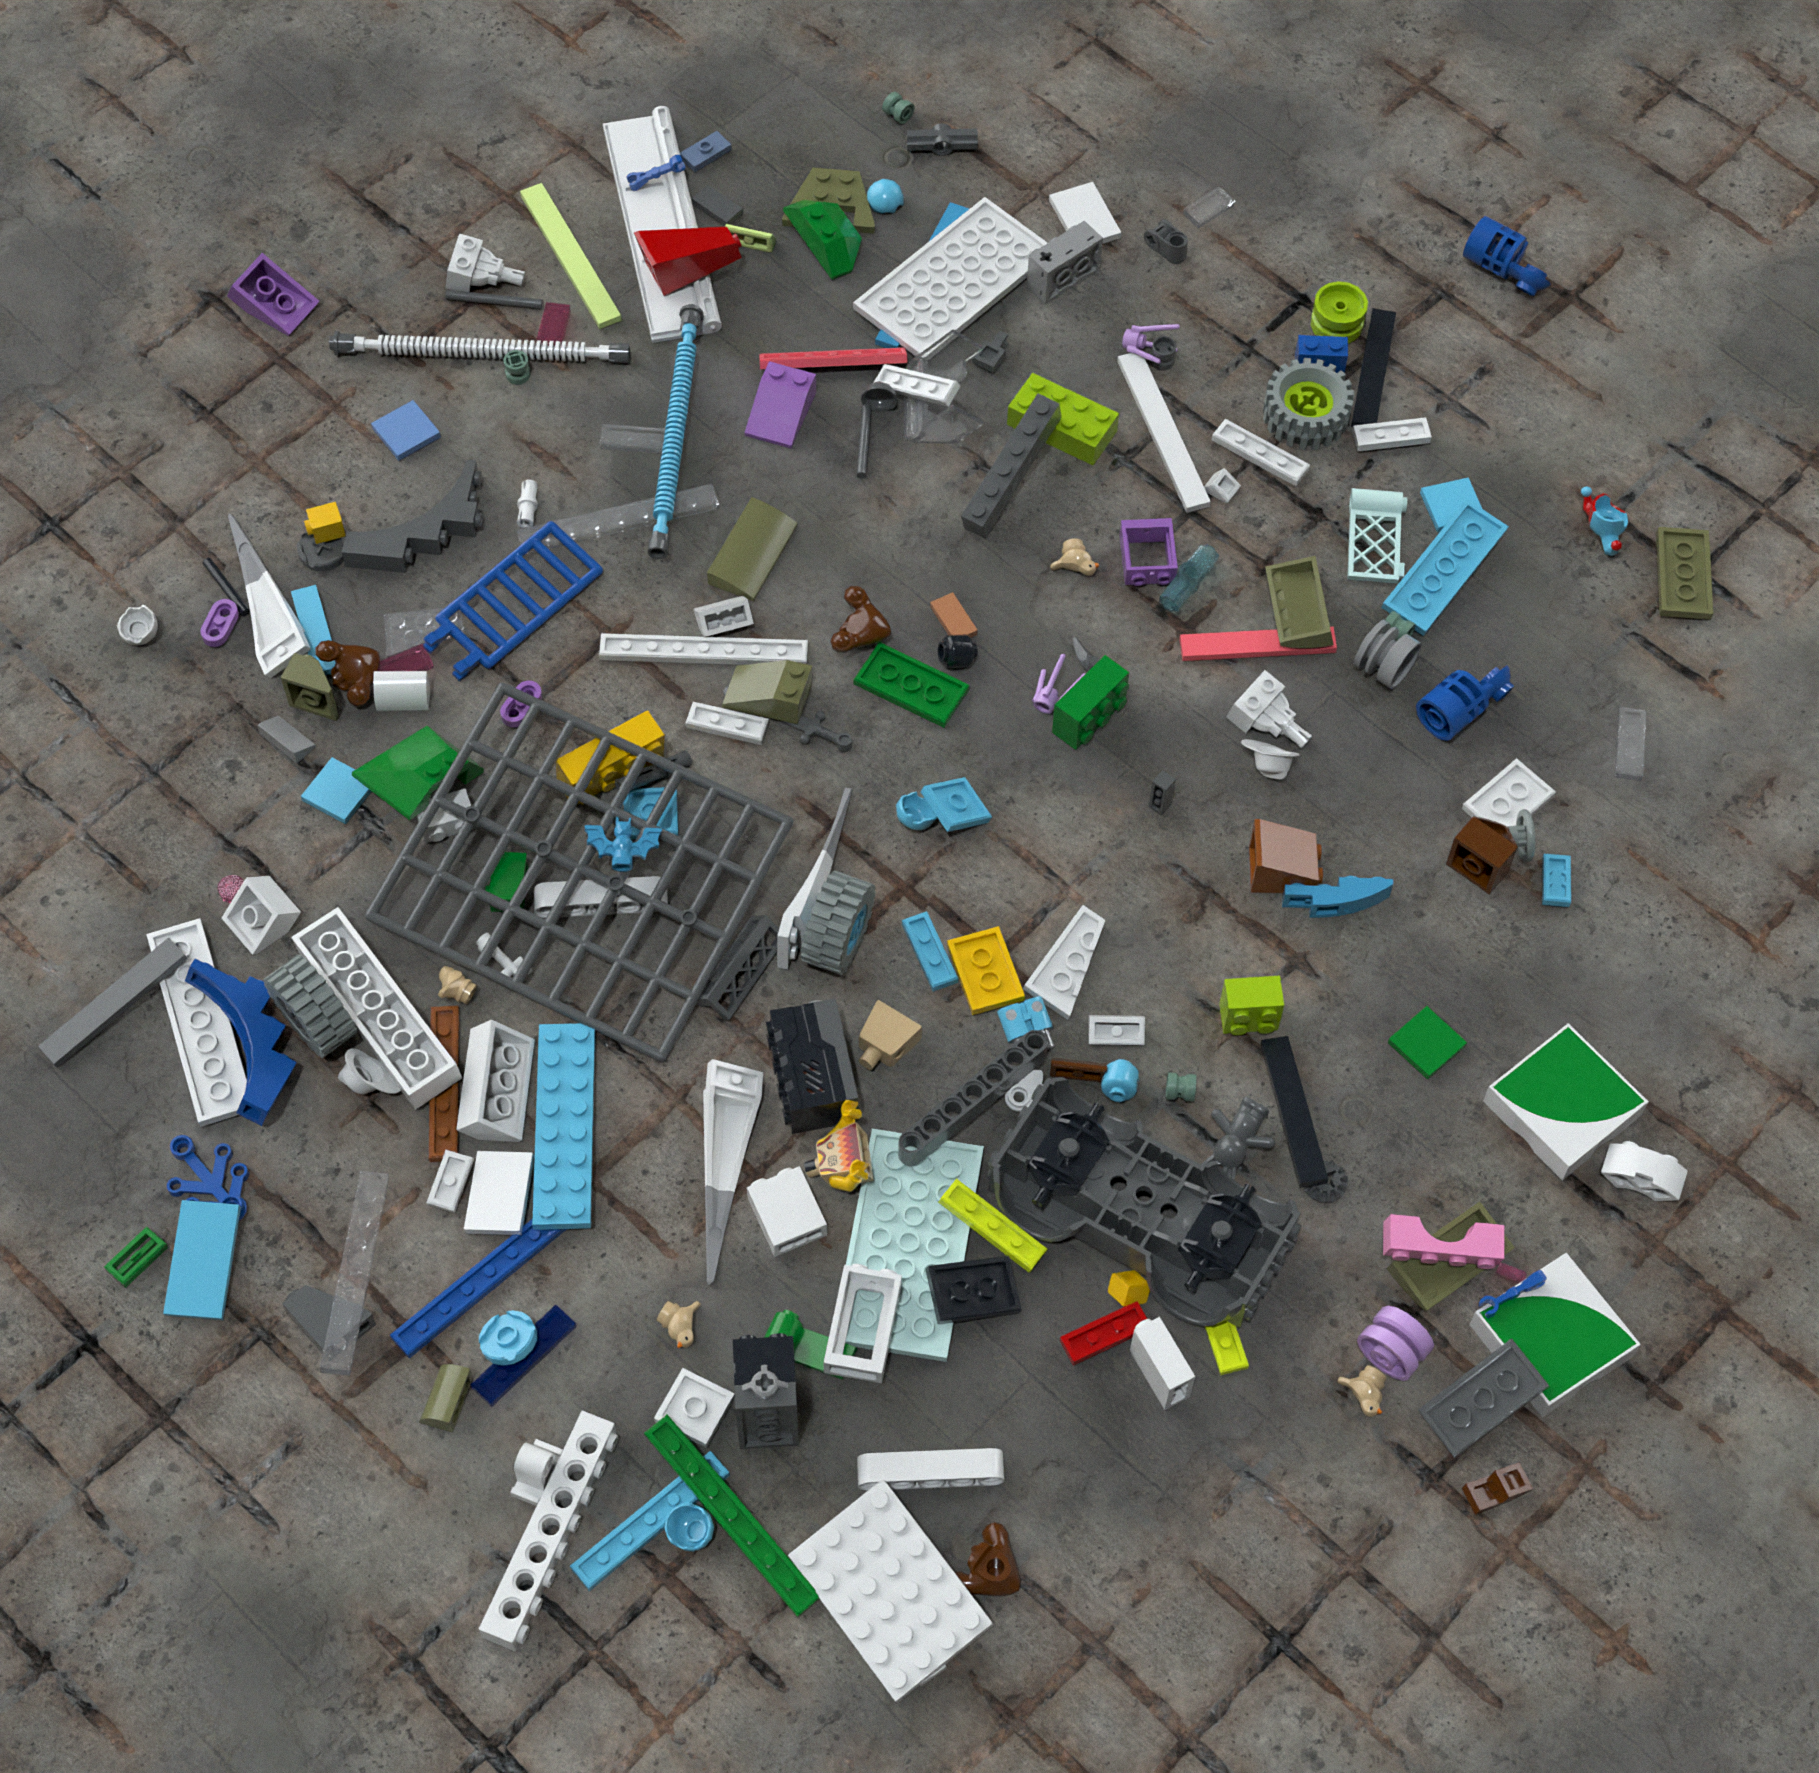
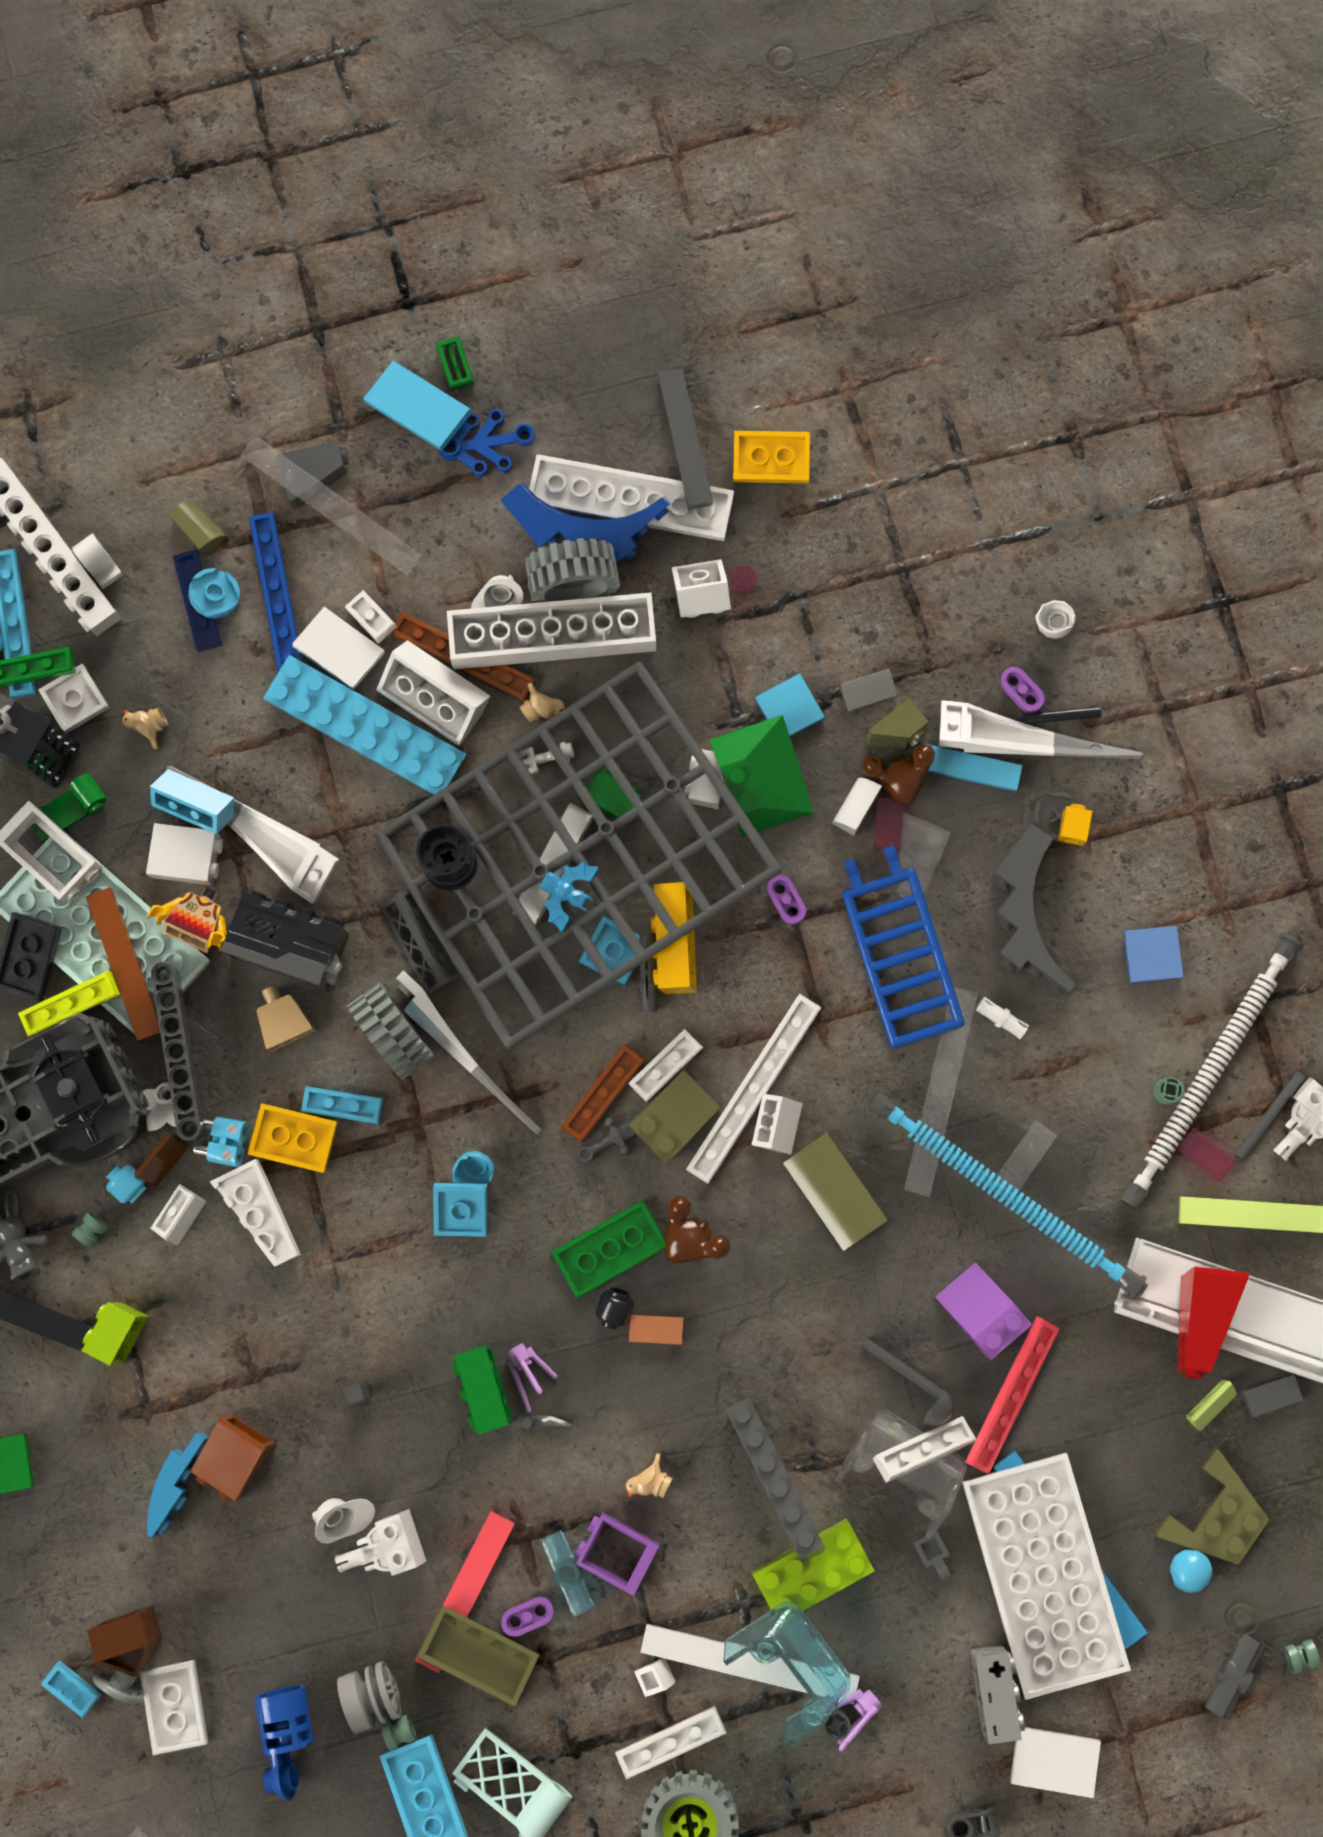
camera: 130 degrees right, 20 degrees up
green wedge [783,200,862,280] -> none
none -> dark orange tile [86,887,160,1042]
none -> medium azure brick [150,769,234,834]
none -> black wheel [416,824,478,891]
none -> medium lavender plate [501,1596,554,1637]
none -> dark orange tile [561,1044,645,1143]
none -> clear light blue windscreen [723,1602,851,1747]
none -> yellow plate [733,431,810,484]

